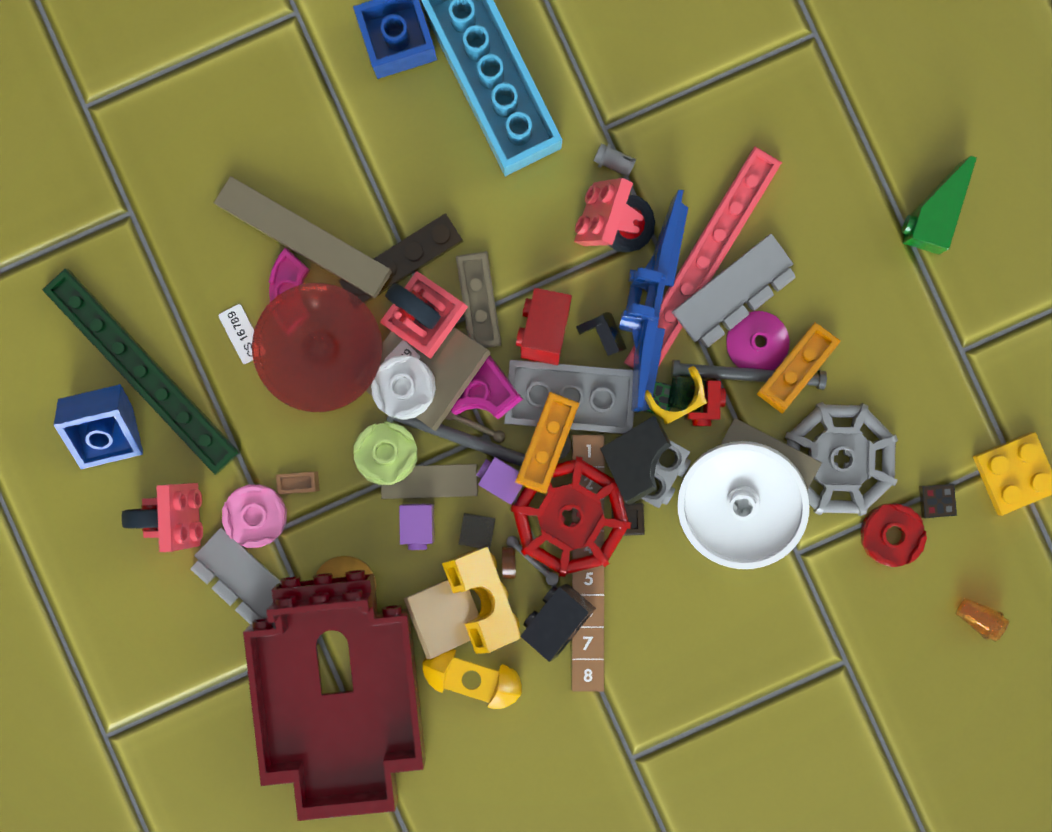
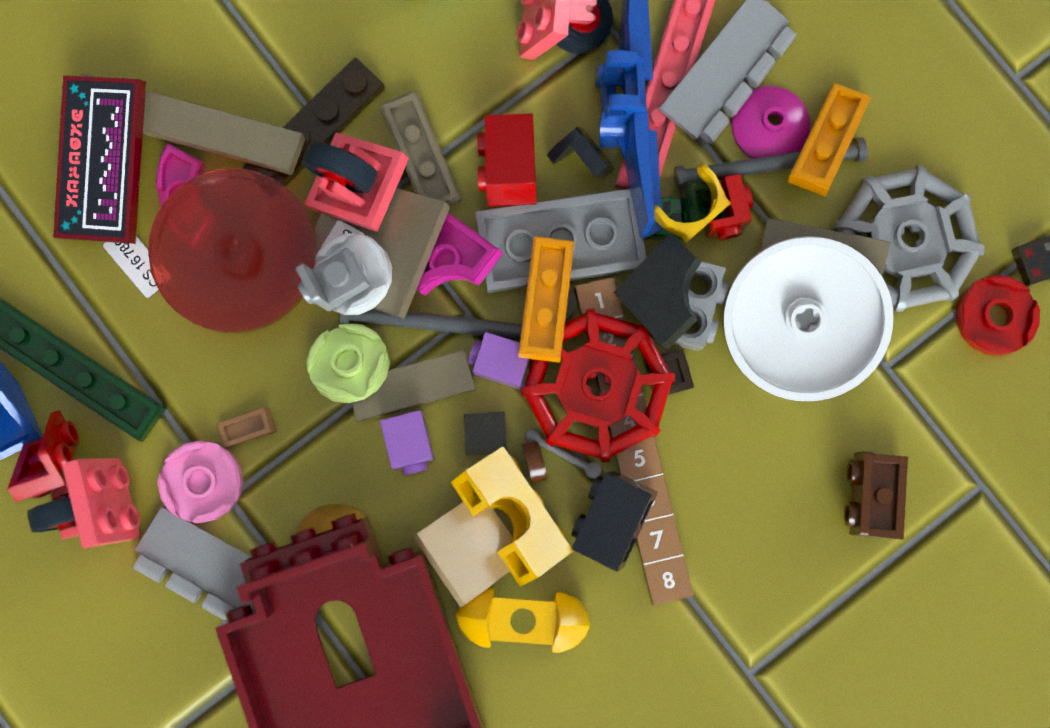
camera: 20 degrees left, 5 degrees down
dark tan hinge [446,410,505,443] -> none
none -> red bracket [7,410,79,502]
none -> tile [53,75,146,244]
none -> light grey bracket [296,248,370,312]
none -> reddish brown bracket [844,451,908,540]

